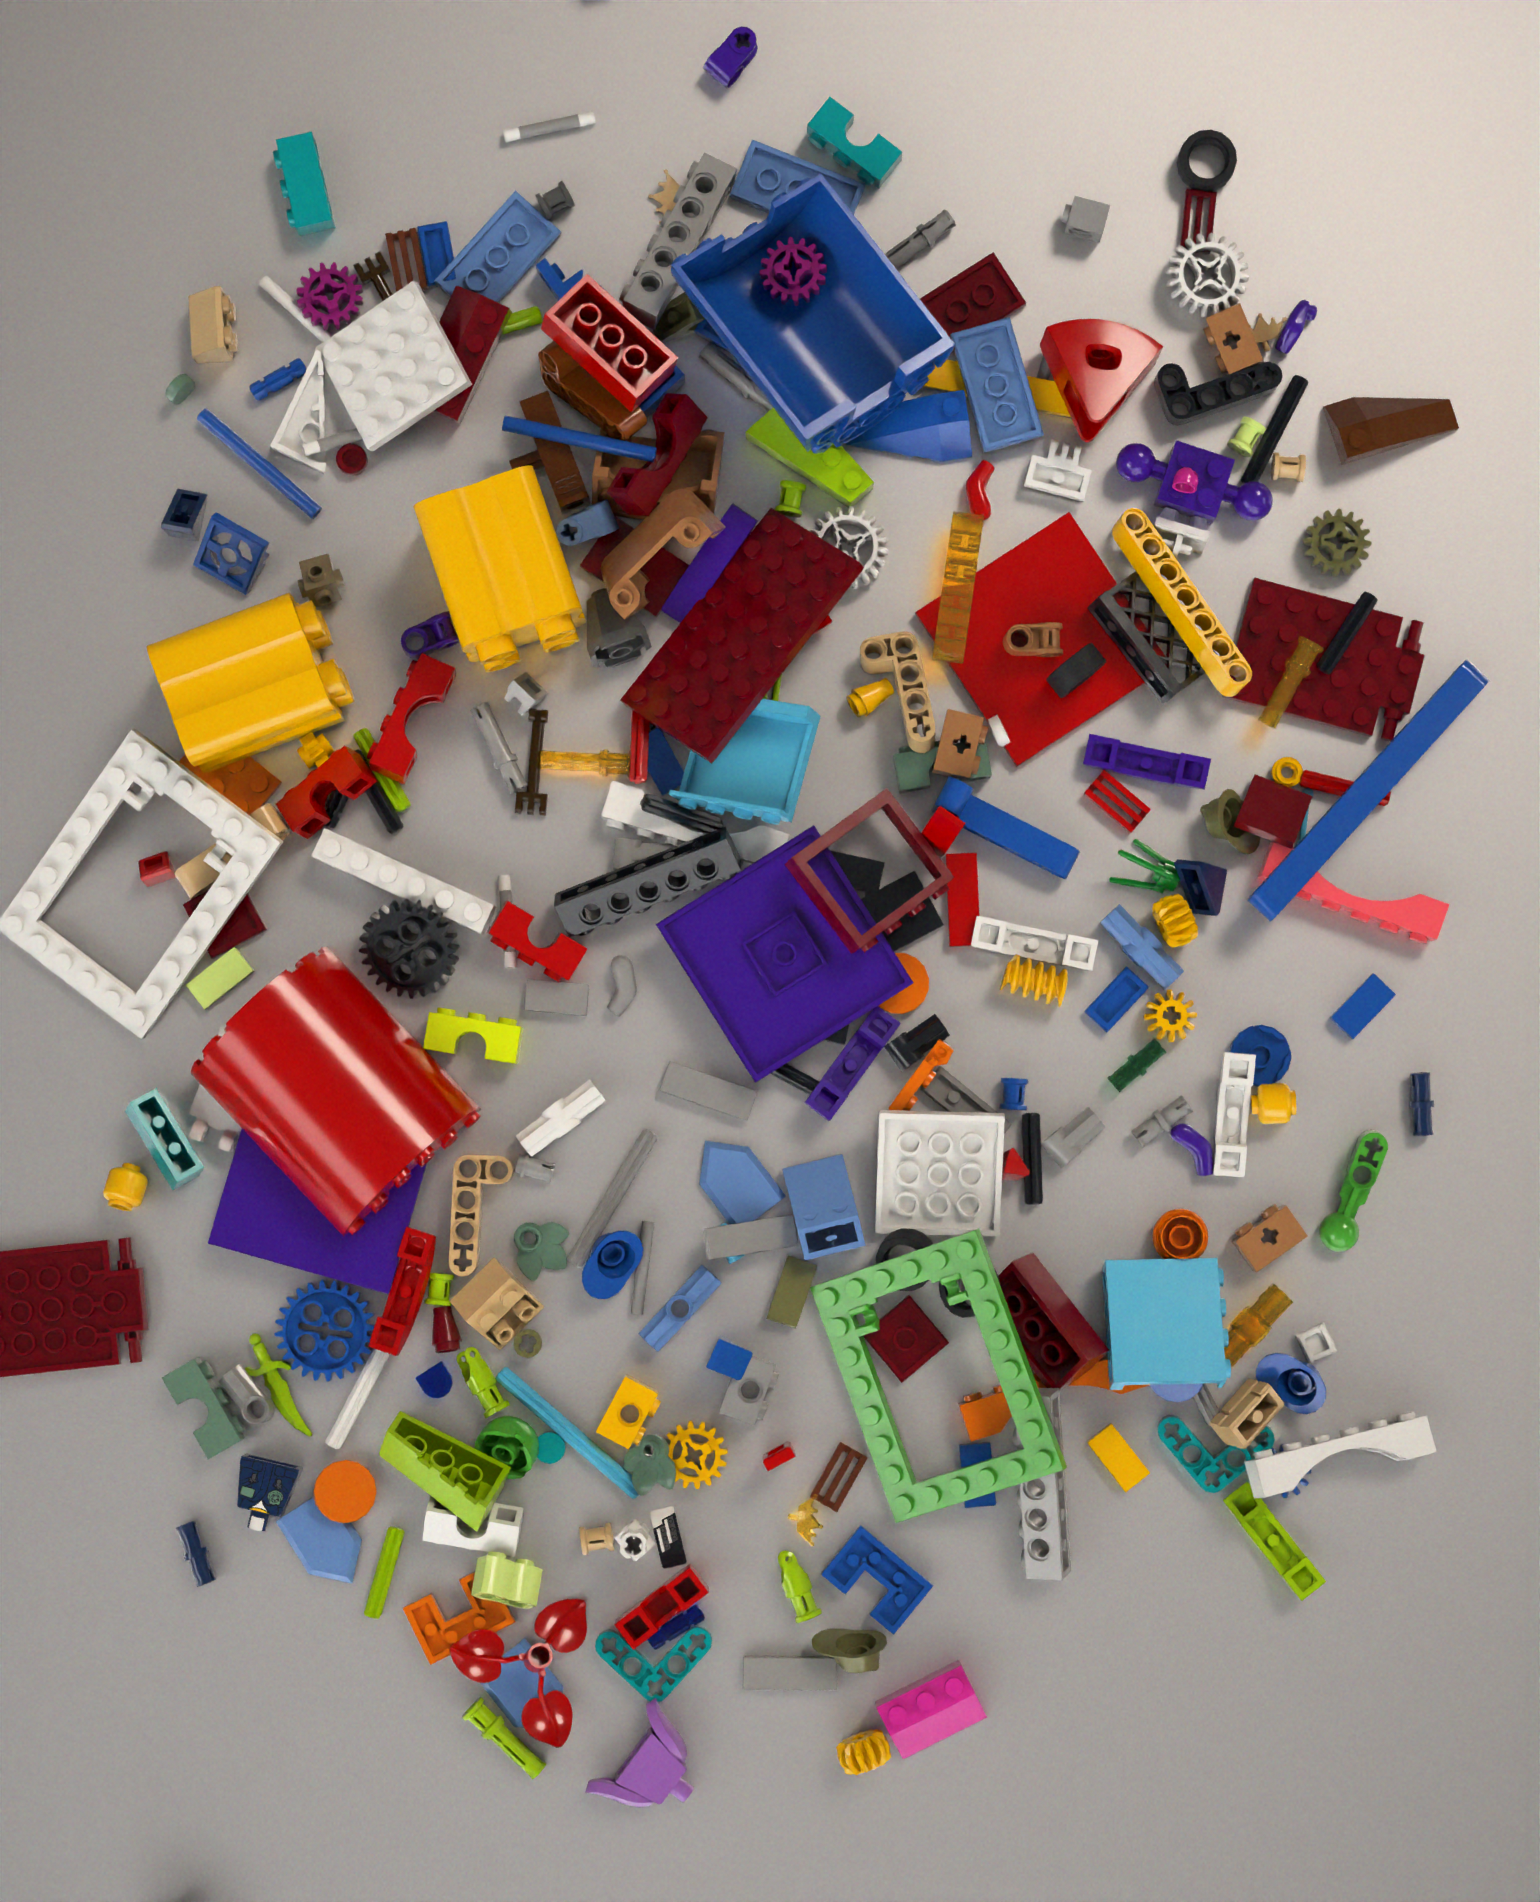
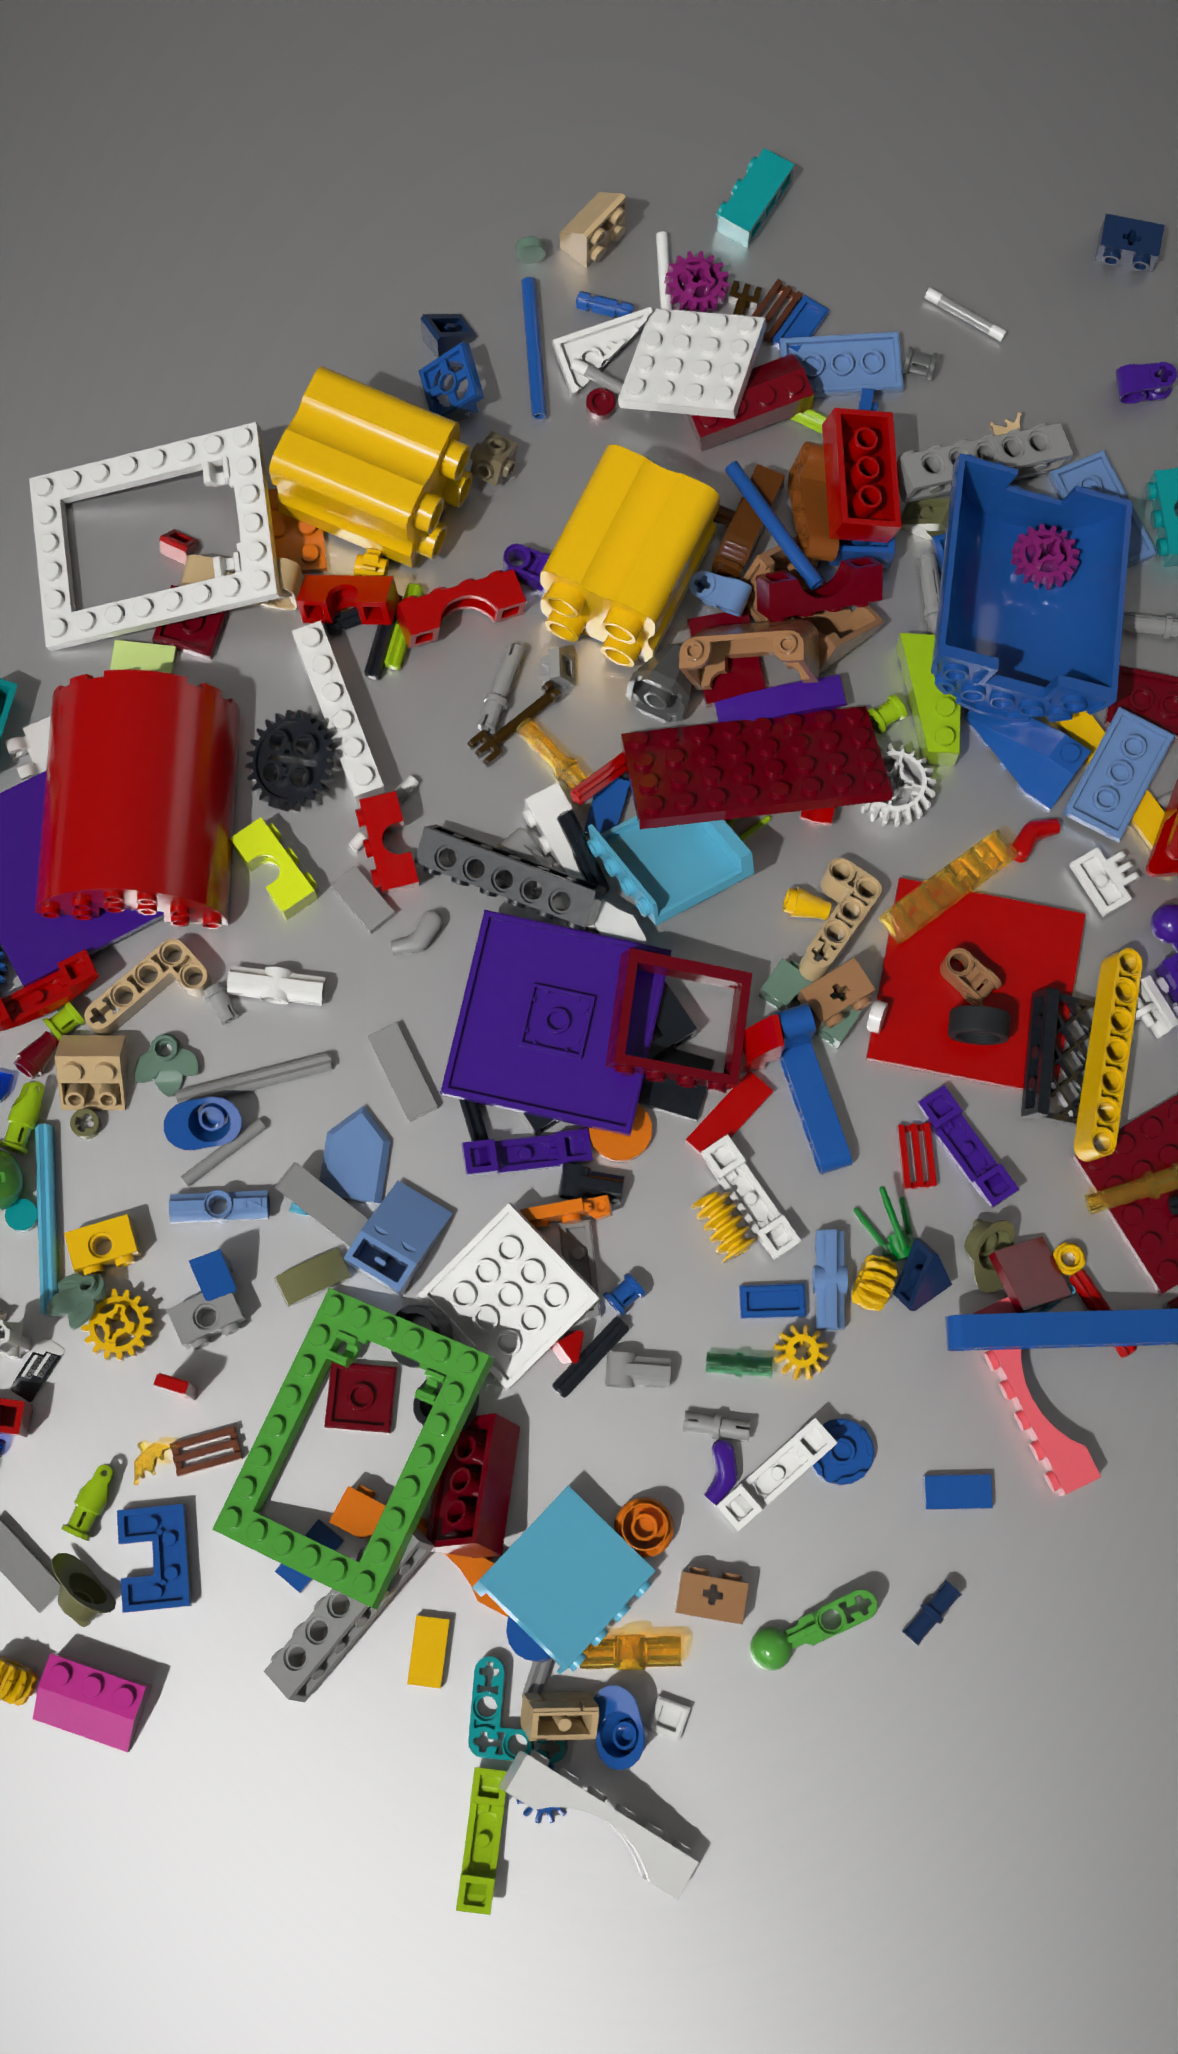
camera: 45 degrees right, 10 degrees down
yellow head [1251,1083,1296,1124] -> none

